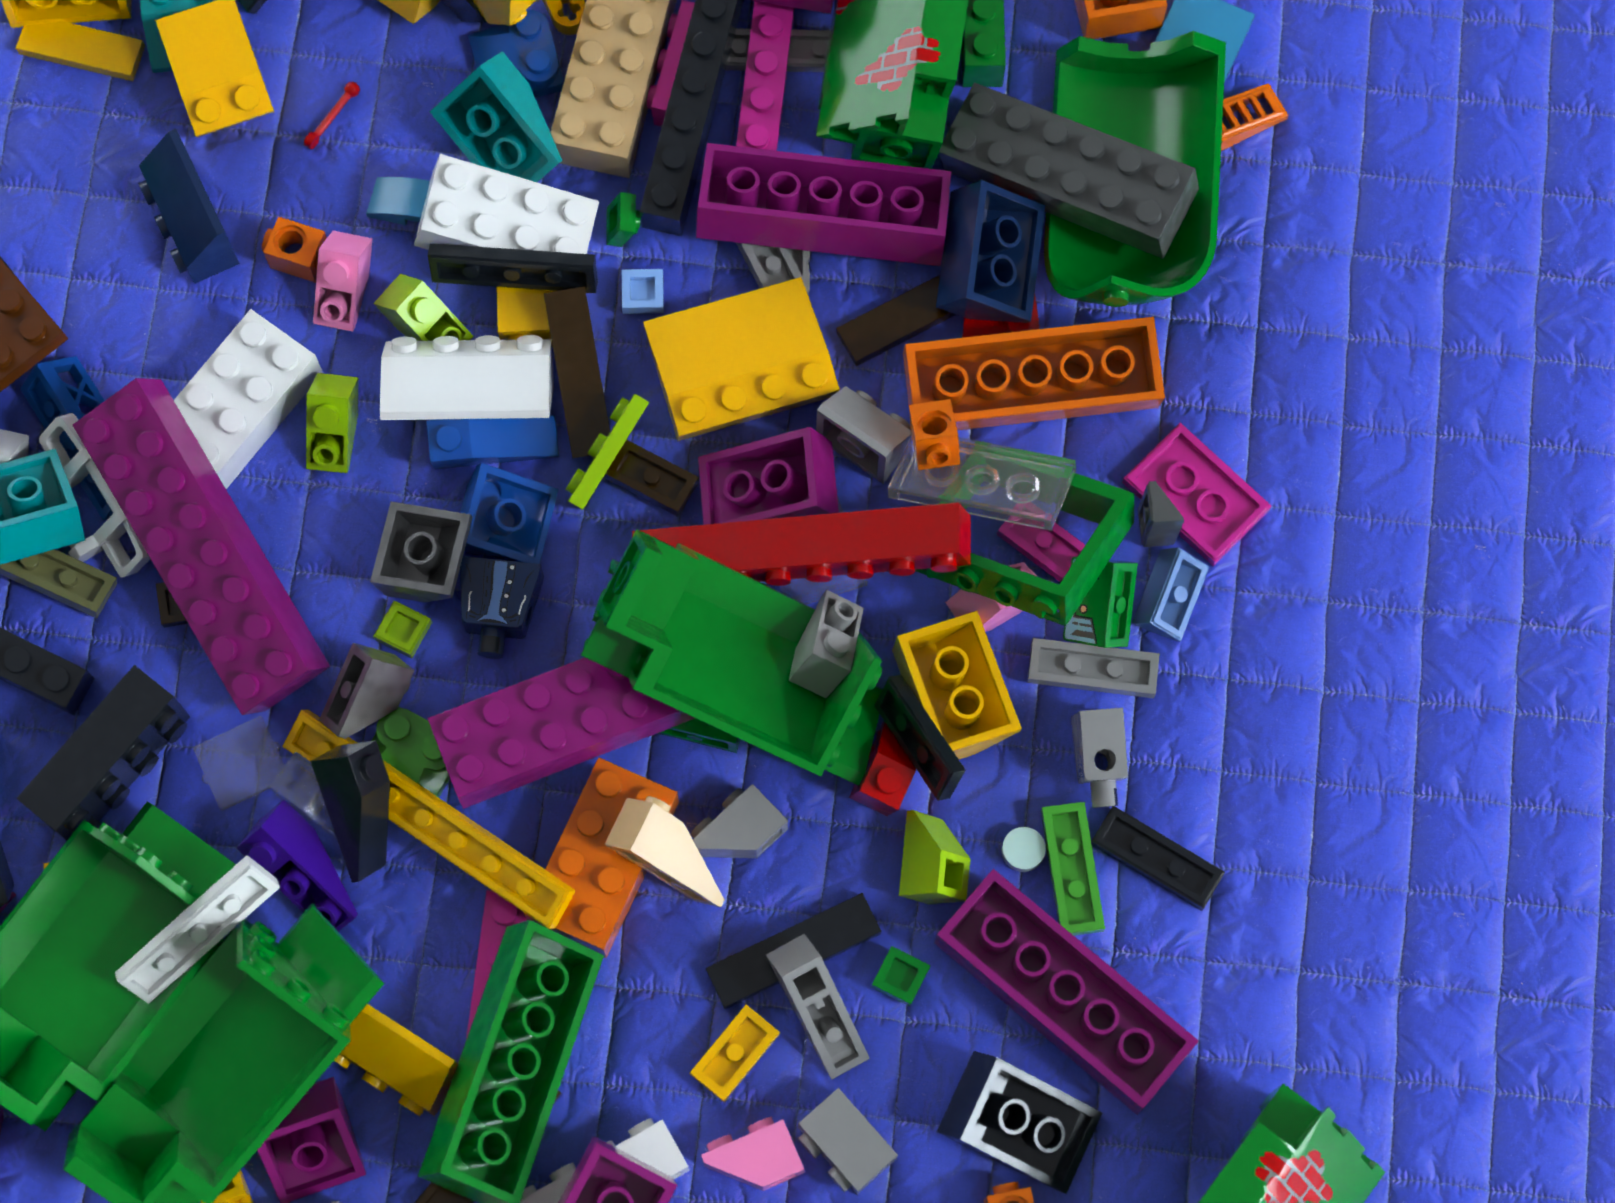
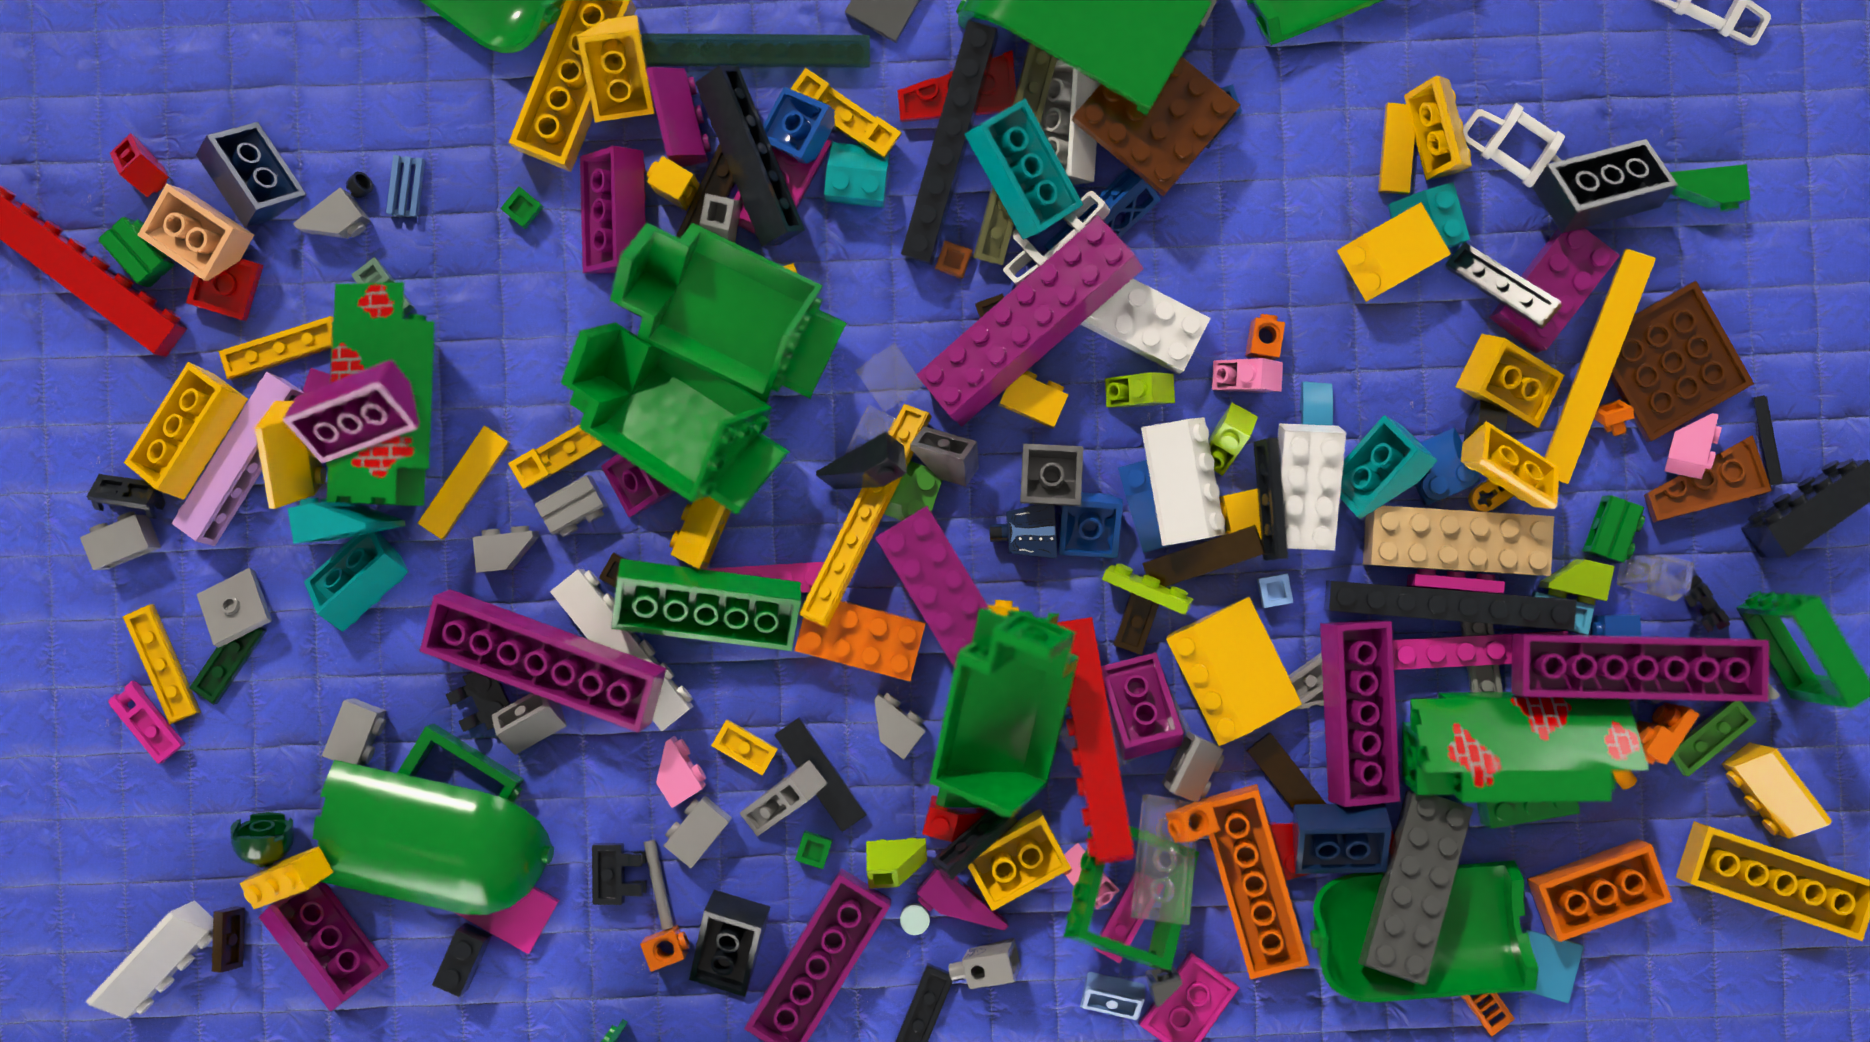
camera: 85 degrees right, 15 degrees up
black brick [16,665,190,841] -> none
white tile [115,855,280,1004] -> none
dark blue slope [138,129,239,284] -> none
dark purple slope [236,799,358,932] -> none
red hinge [304,81,360,150] -> none
lime tile [373,600,433,658] -> none
slope [605,796,724,908] -> none
green plate [606,192,641,247] -> none
light grey slope [788,590,864,698] -> none
light grey plate [1027,638,1160,699] -> none
bright green plate [1041,802,1105,936] -> none
green panel [1063,557,1138,648] -> none
none -> magenta slope [917,869,1008,931]
none -> dark orange tile [935,241,973,279]
none -> yellow brick [999,370,1069,429]

